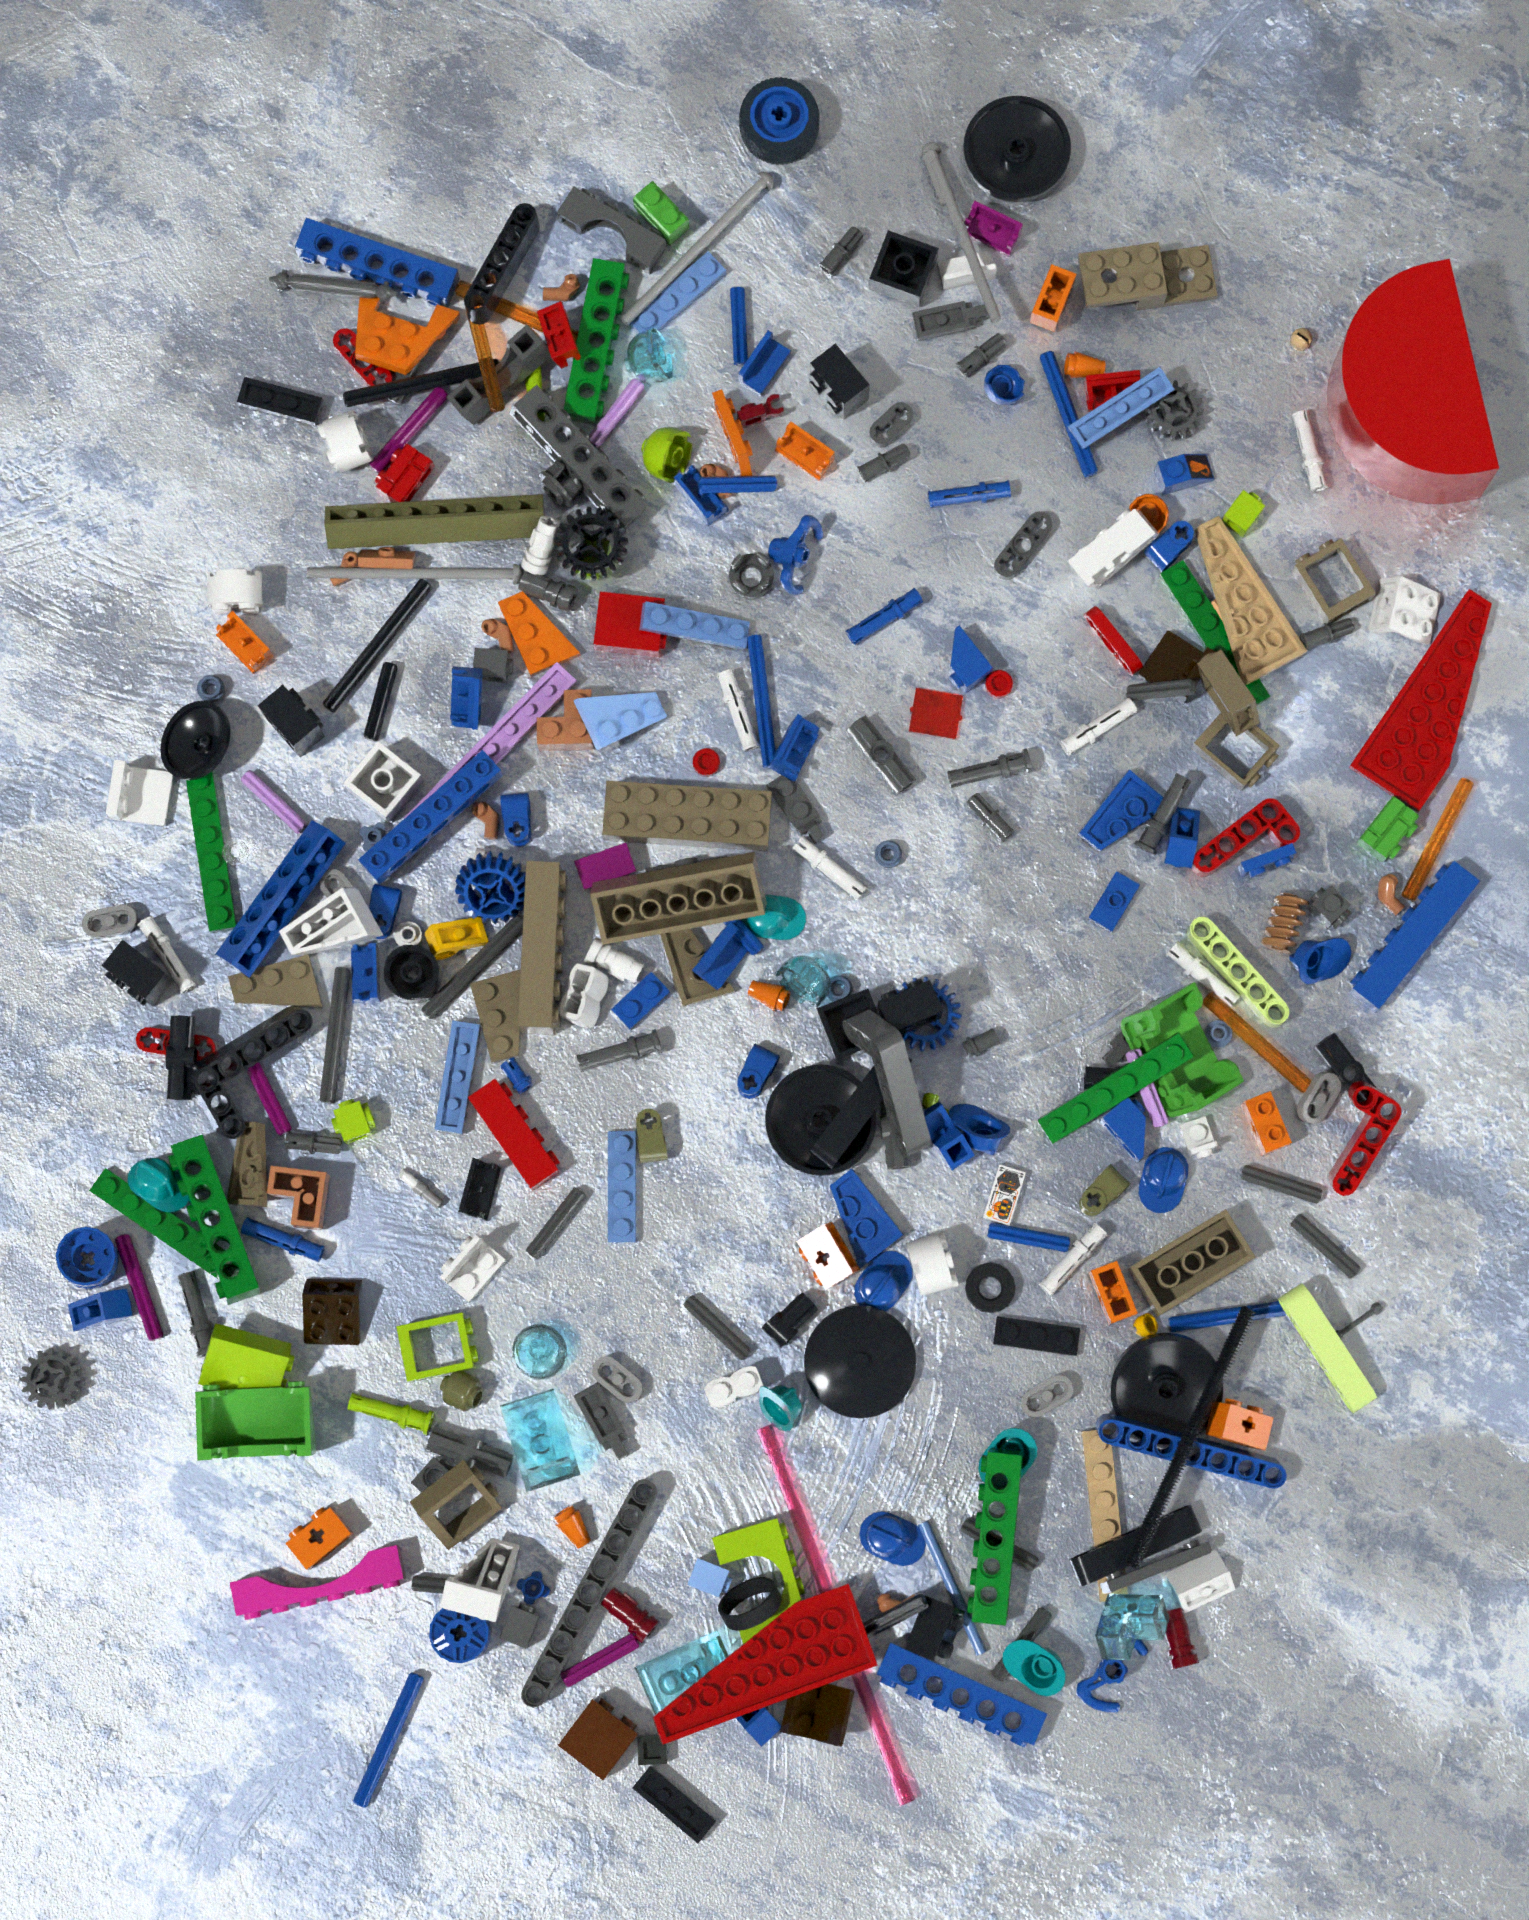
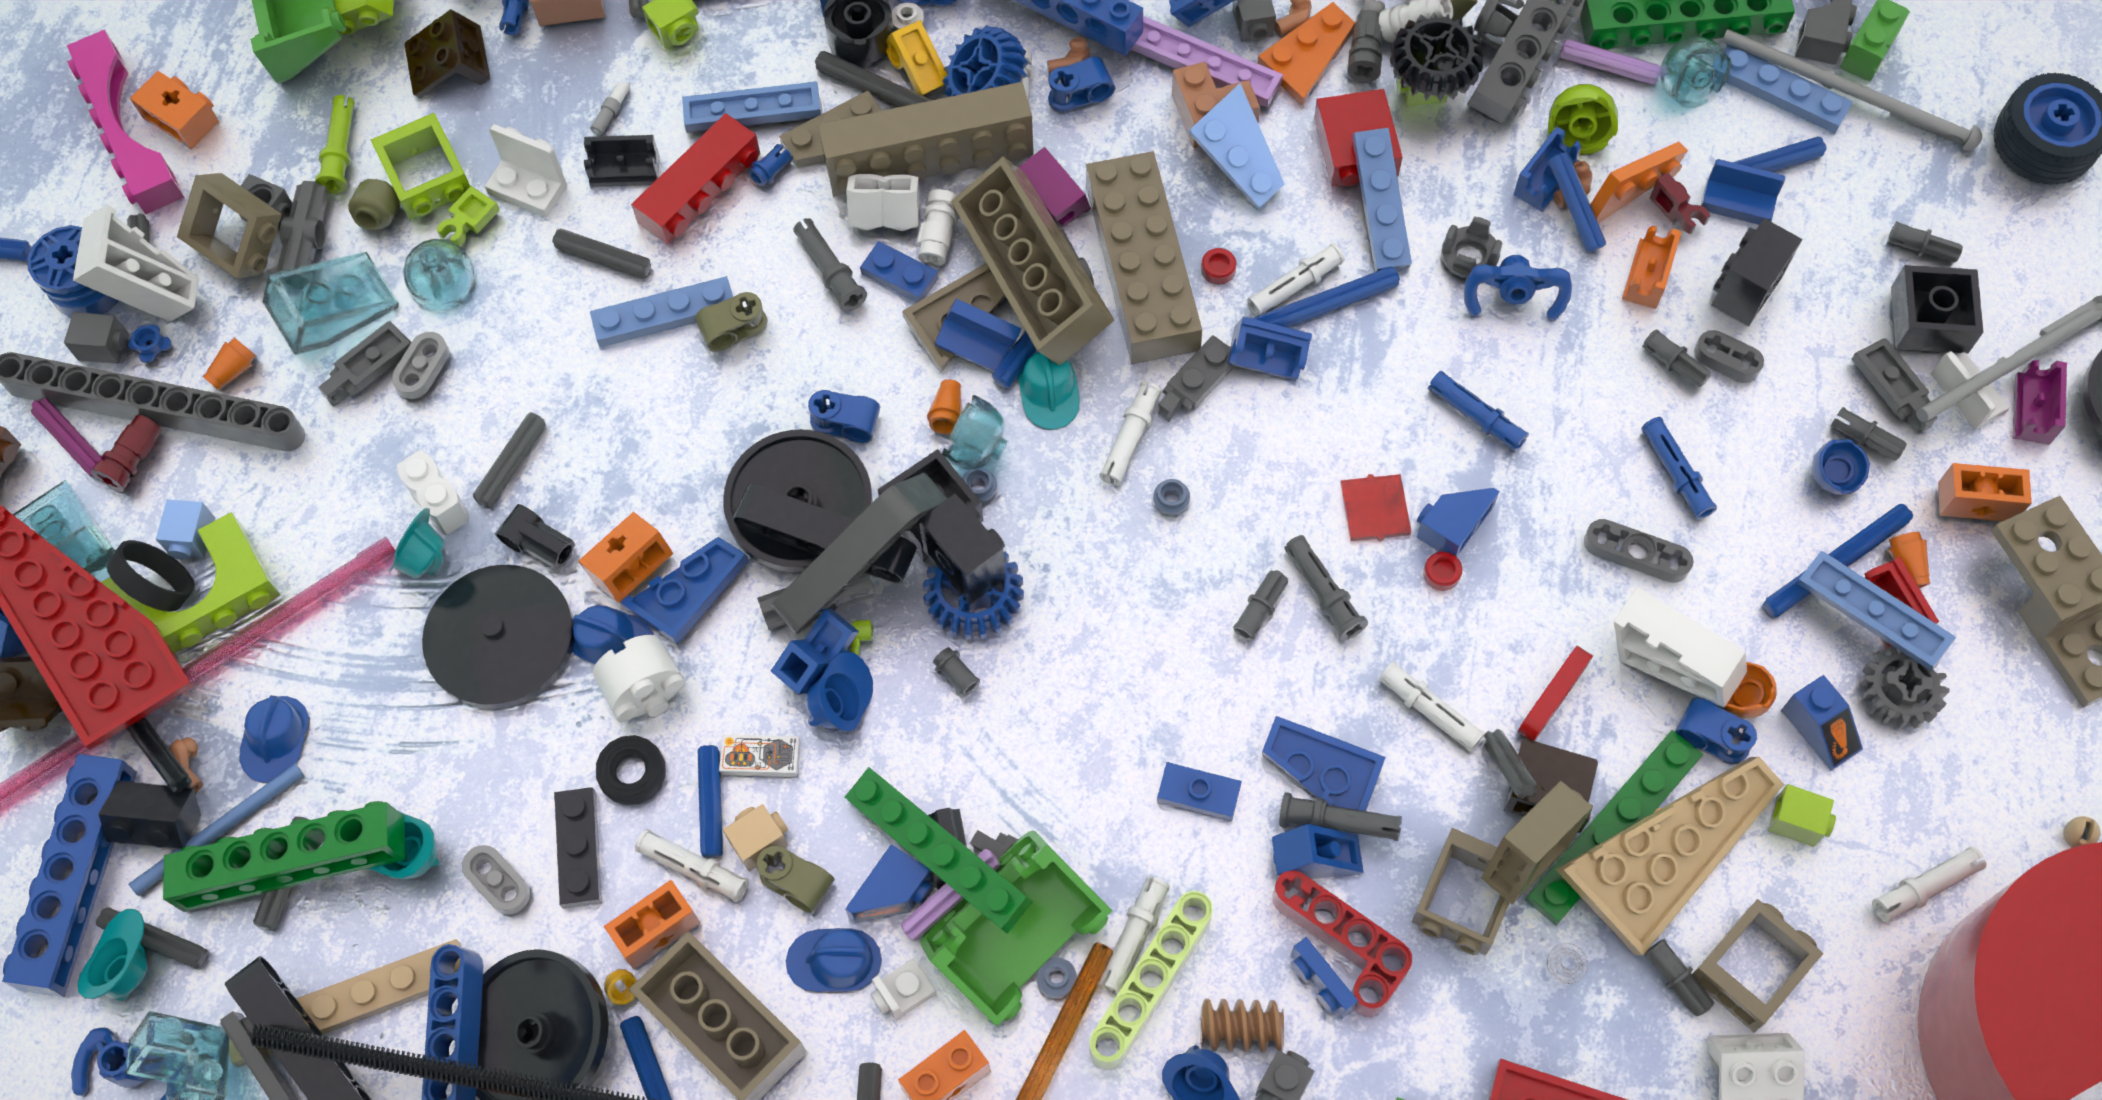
camera: 75 degrees right, 15 degrees down
dark grey piece [847,715,916,795] -> none
none -> lime plate [437,186,500,248]
none -> tan brick [722,804,789,872]

